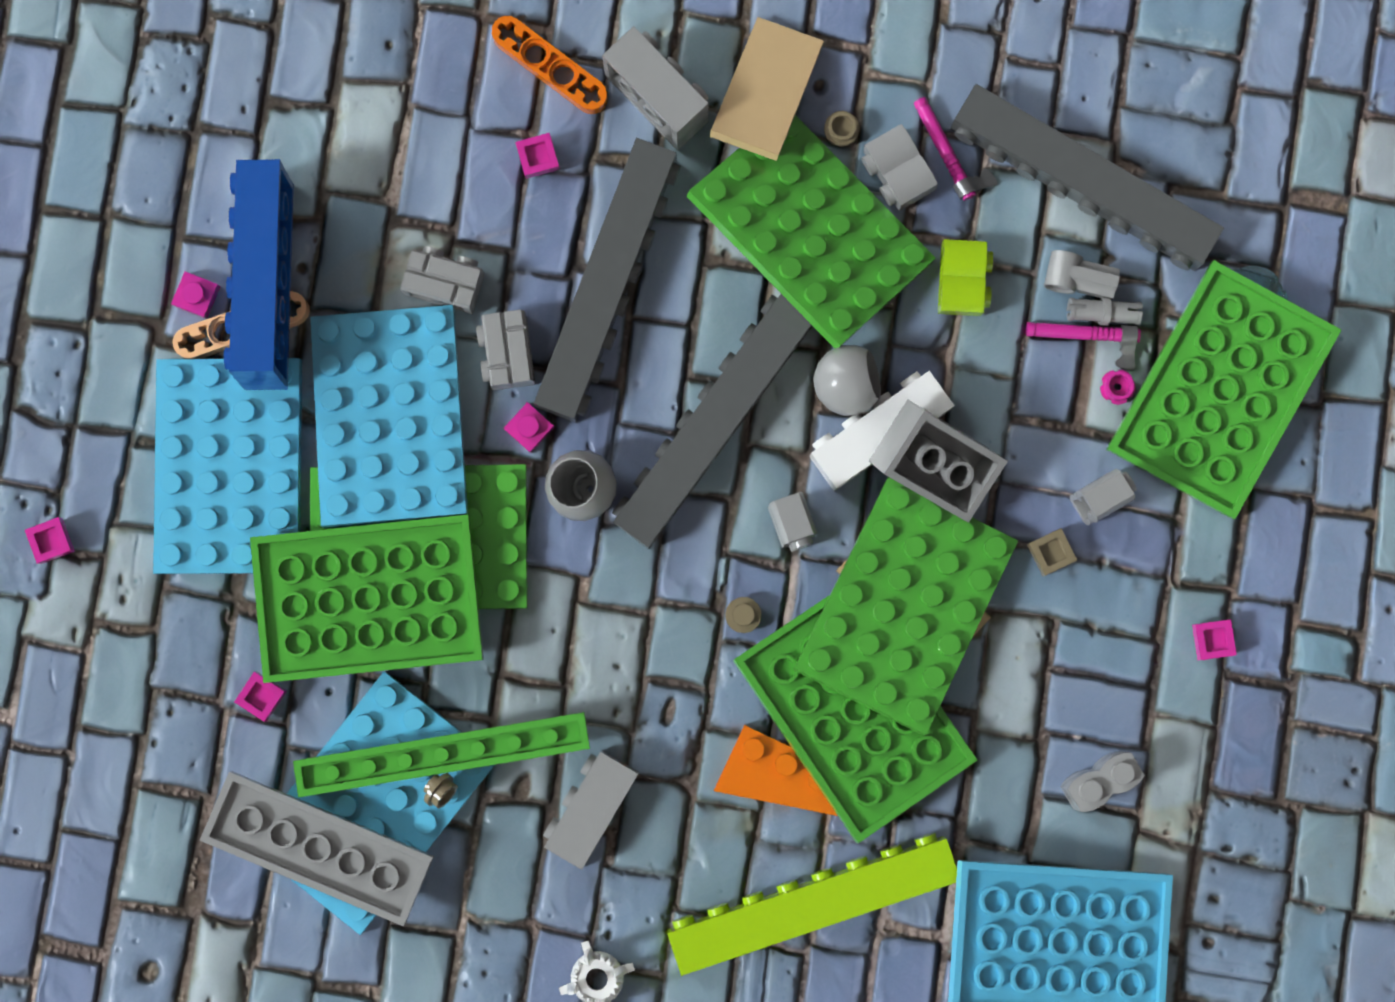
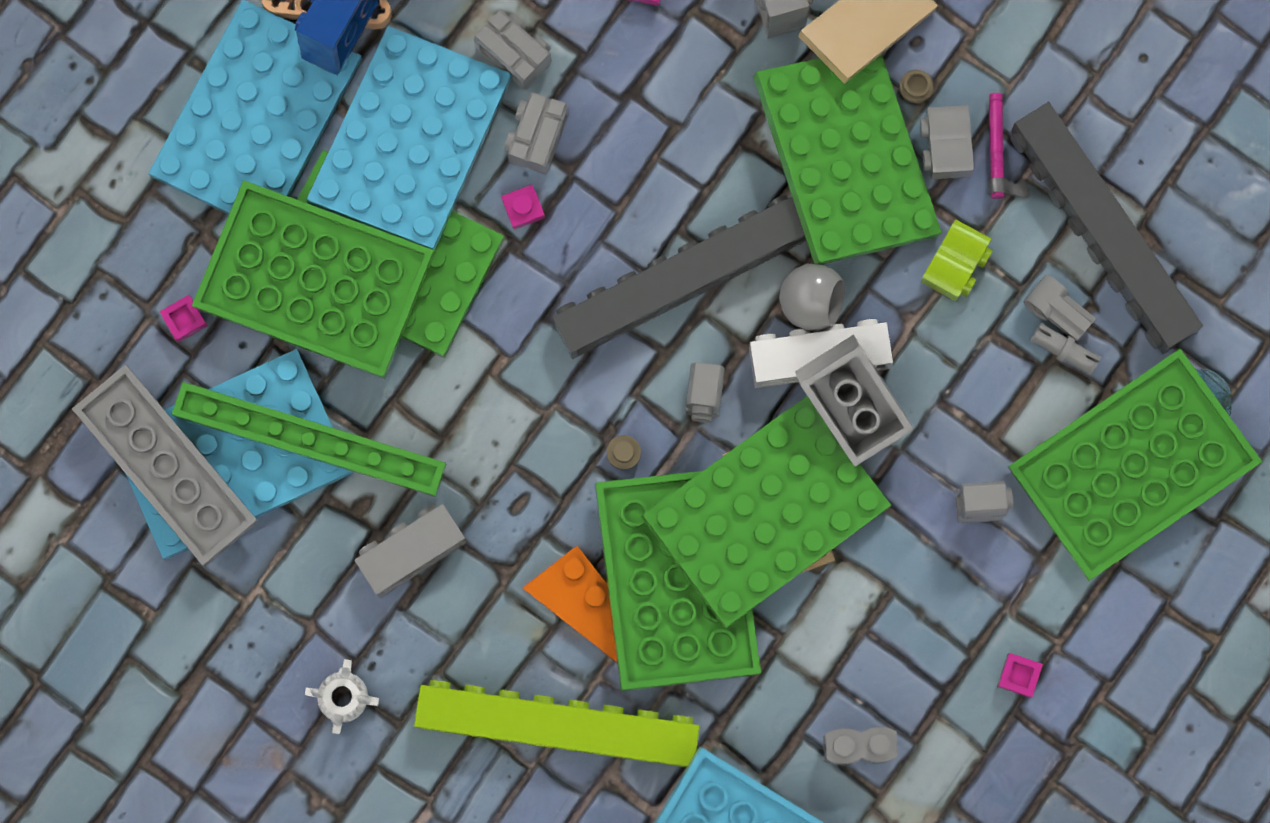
camera: 30 degrees right, 5 degrees down
dark pink plate [25,517,75,564] -> none
dark tan plate [424,773,458,809] -> none
dark grey brick [533,137,681,423] -> none
light grey helmet [545,450,617,521] -> none
dark pink piece [1026,322,1141,370] -> none
dark tan plate [1027,528,1077,576] -> none
dark pink plate [1100,370,1136,405] -> none

